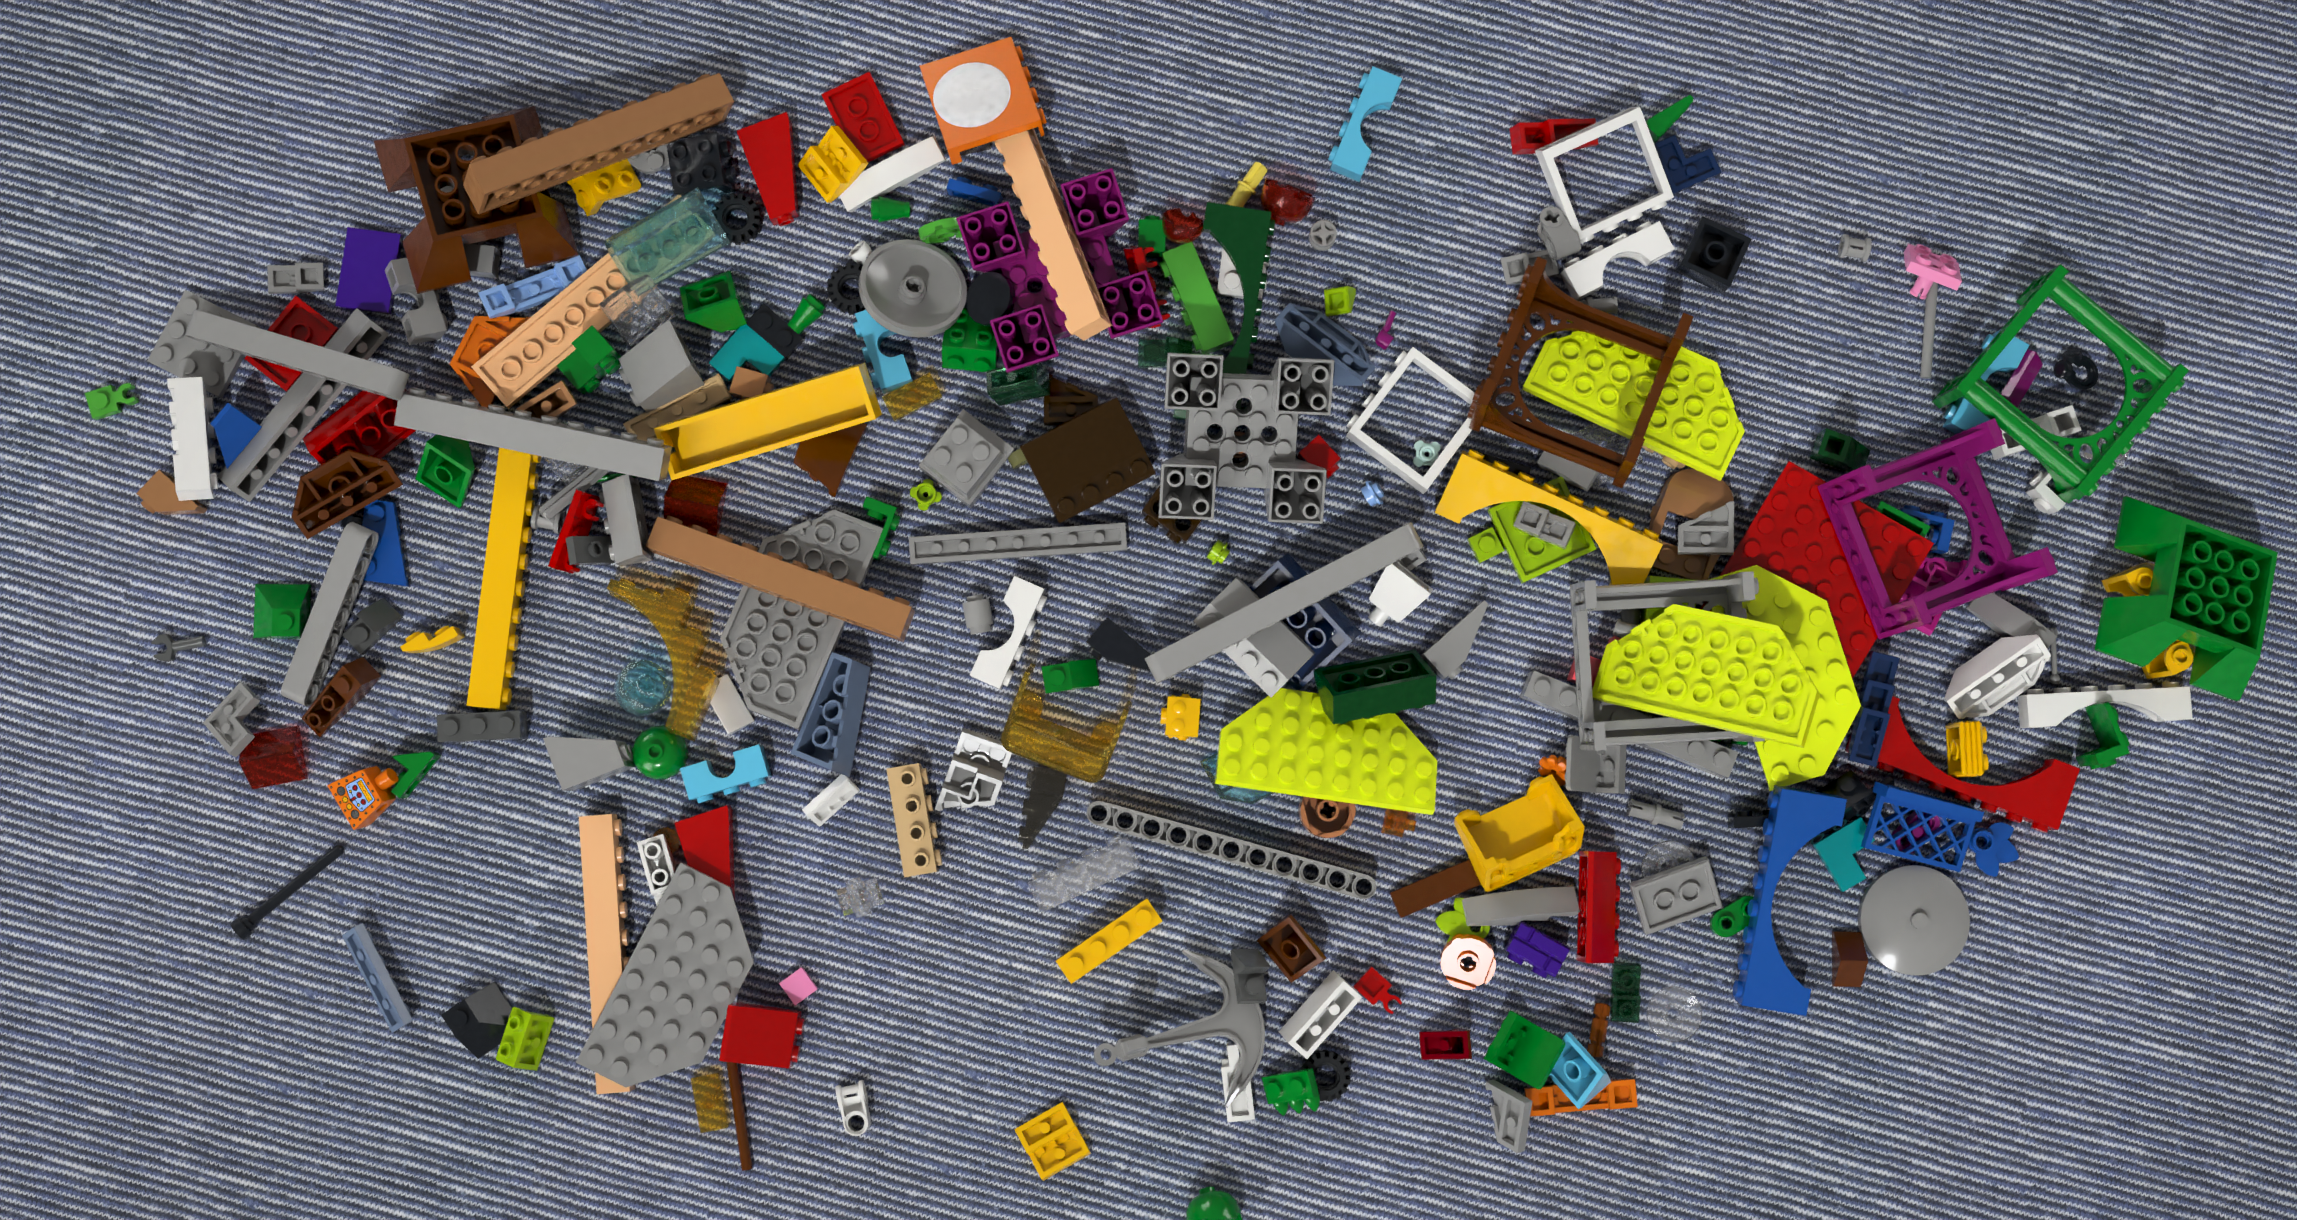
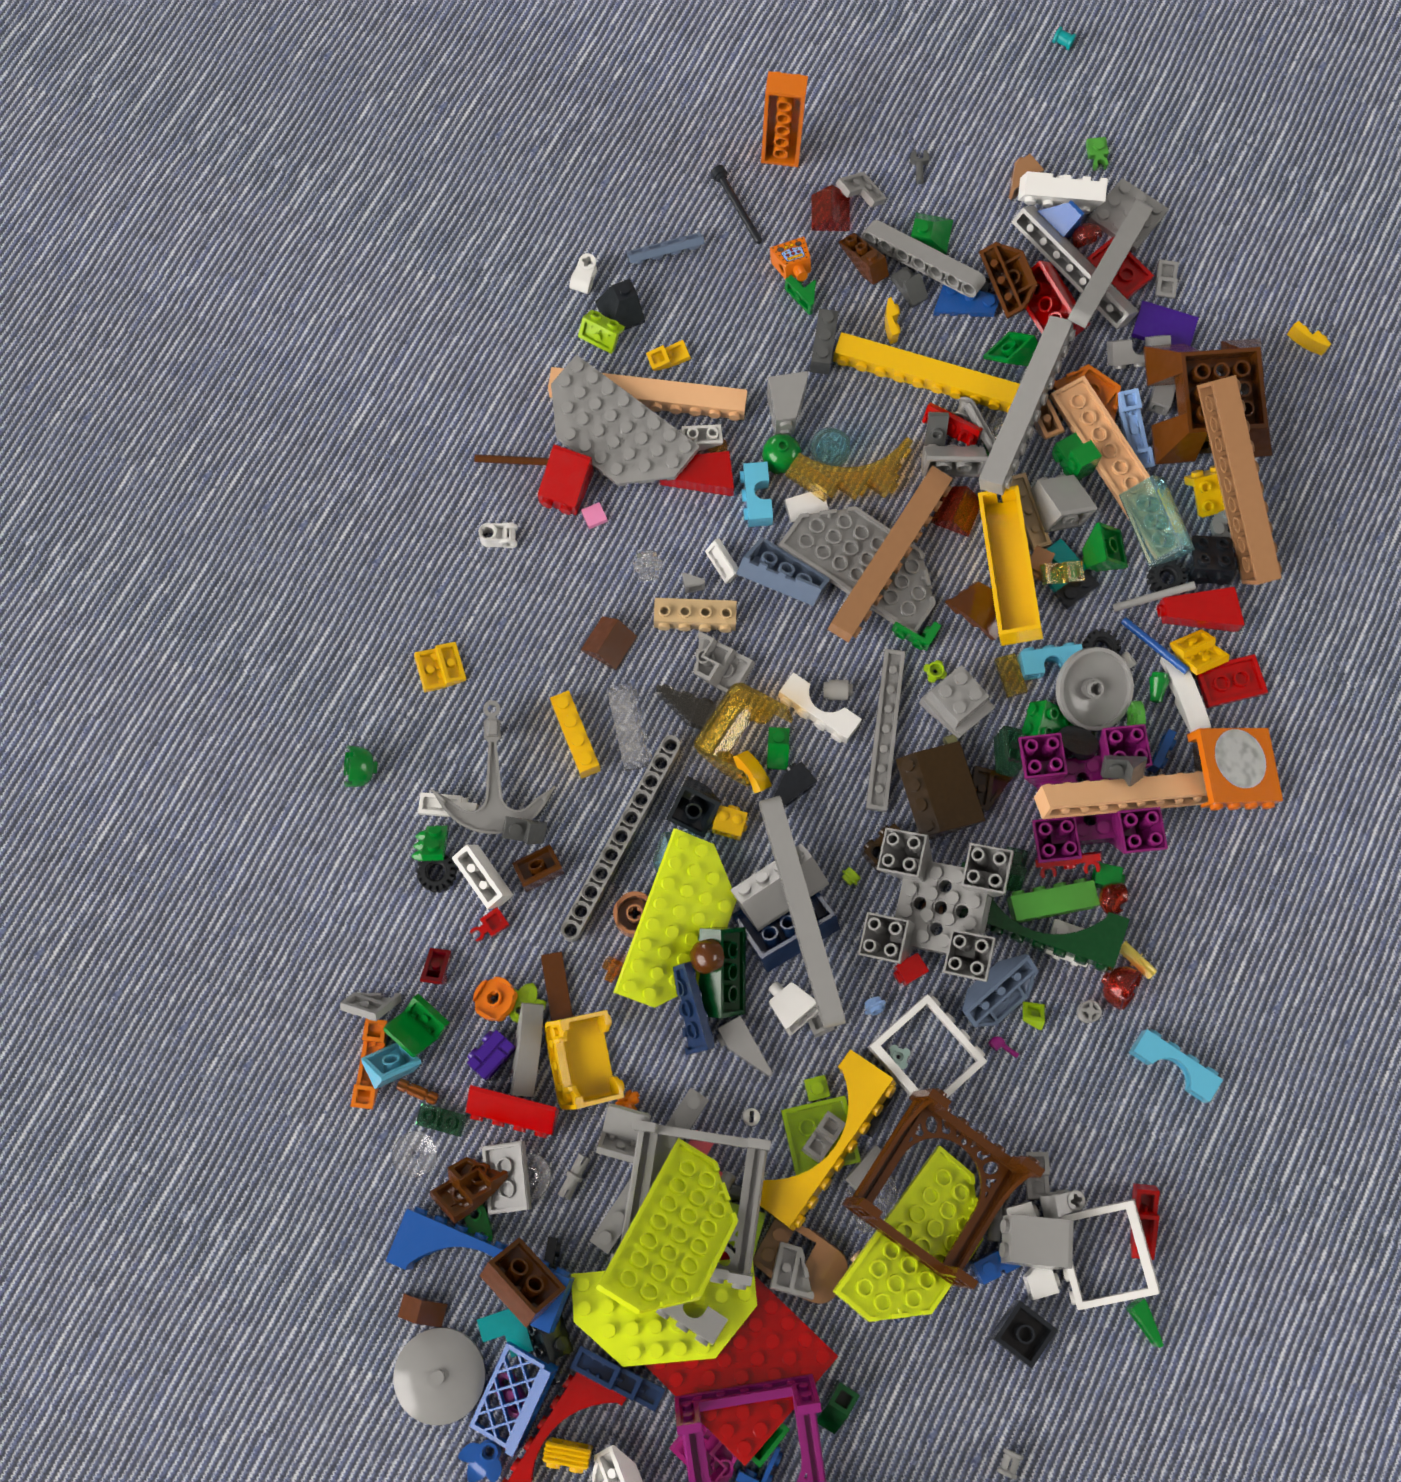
camera: 105 degrees right, 10 degrees down
clear slope [599,274,676,347] -> none
clear yellow plate [691,1072,729,1133] -> none
green cone [788,293,826,334] -> none
dark blue plate [1654,135,1721,195] -> none
none -> reddish brown slope [430,1157,508,1224]
none -> reddish brown slope [480,1237,566,1328]
none -> white piece [569,253,597,294]
none -> reddish brown slope [581,616,637,670]
none -> yellow slope [646,340,691,371]
none -> light grey arch [656,1304,728,1347]
none -> black slope [666,776,722,838]
none -> dark blue wing [673,962,715,1055]
none -> light grey slope [682,573,705,593]
none -> reddish brown hair [690,939,724,974]
none -> yellow slope [733,750,772,793]
none -> white hinge [742,1108,760,1126]
none -> orange brick [761,71,808,167]
none -> blue piece [970,1247,1021,1285]
none -> light grey slope [999,1214,1074,1270]
none -> clear yellow slope [1040,561,1084,585]
none -> clear red hair [1072,223,1102,248]
none -> dark grey slope [1101,755,1147,786]
none -> light grey bar [1112,581,1196,612]
none -> blue bar [1121,617,1190,675]
none -> yellow slope [1287,321,1331,356]

